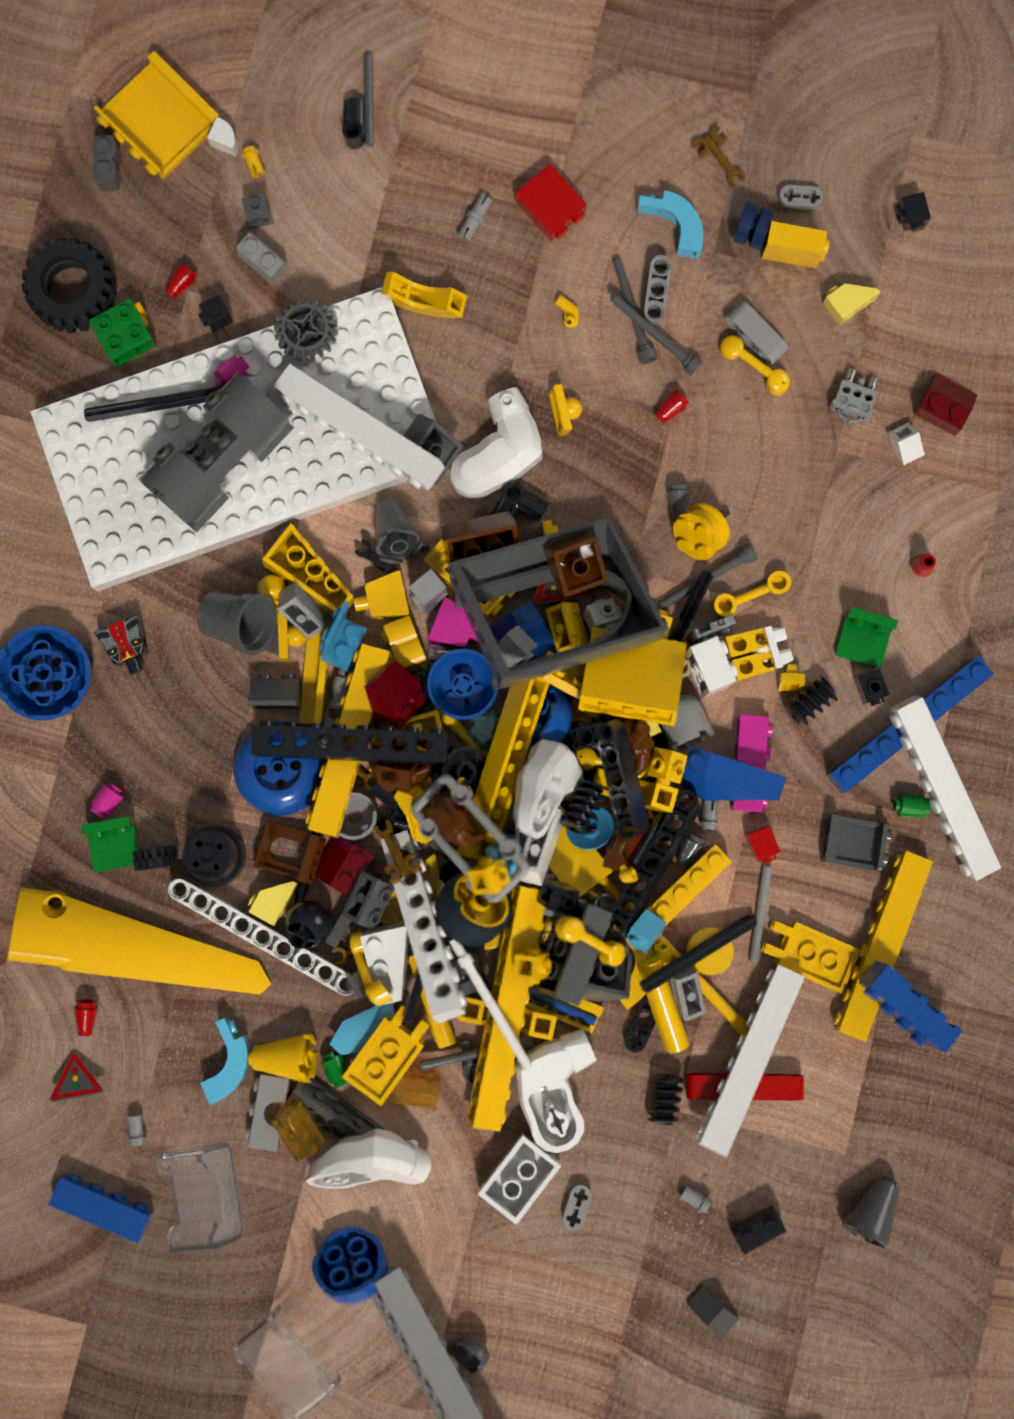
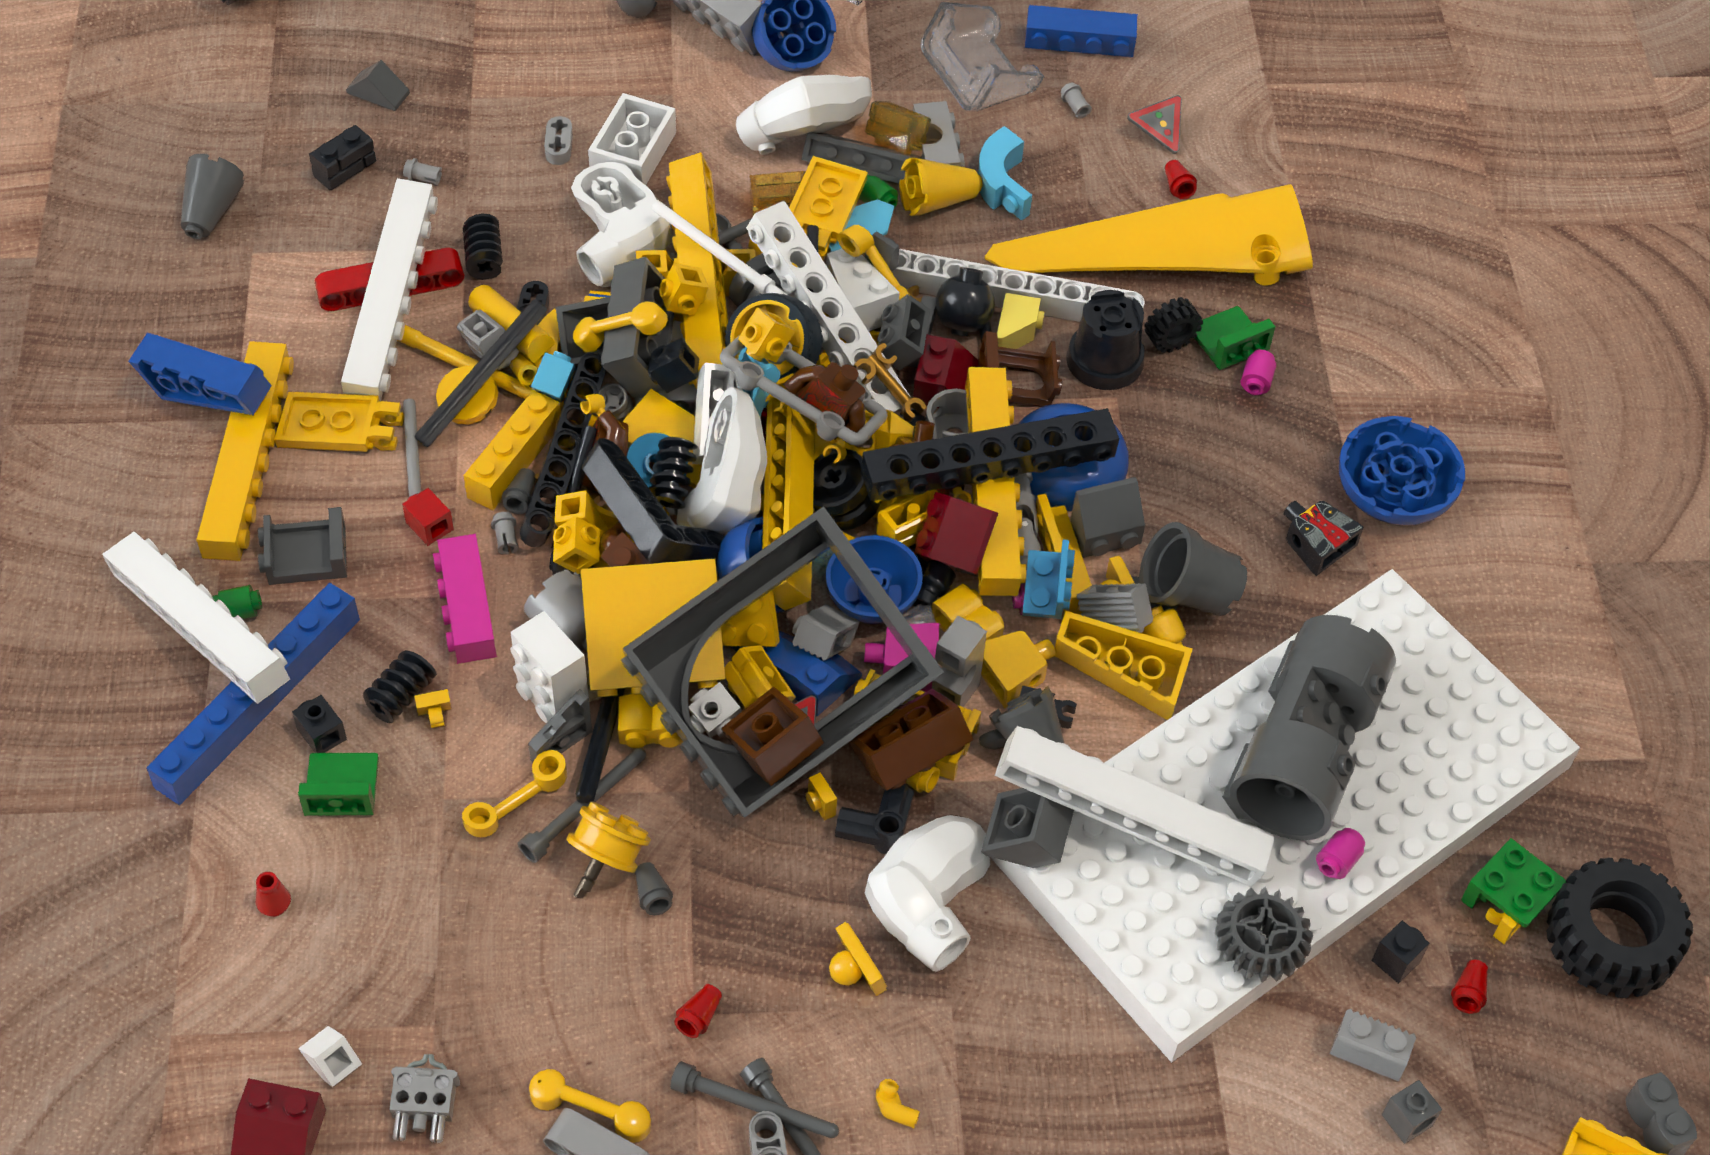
camera: 160 degrees right, 30 degrees down
black axle [84,386,222,422] -> none
yellow arch [382,271,467,318] -> none
blue wedge [684,746,787,801] -> none
yellow hips [722,626,793,683] -> none

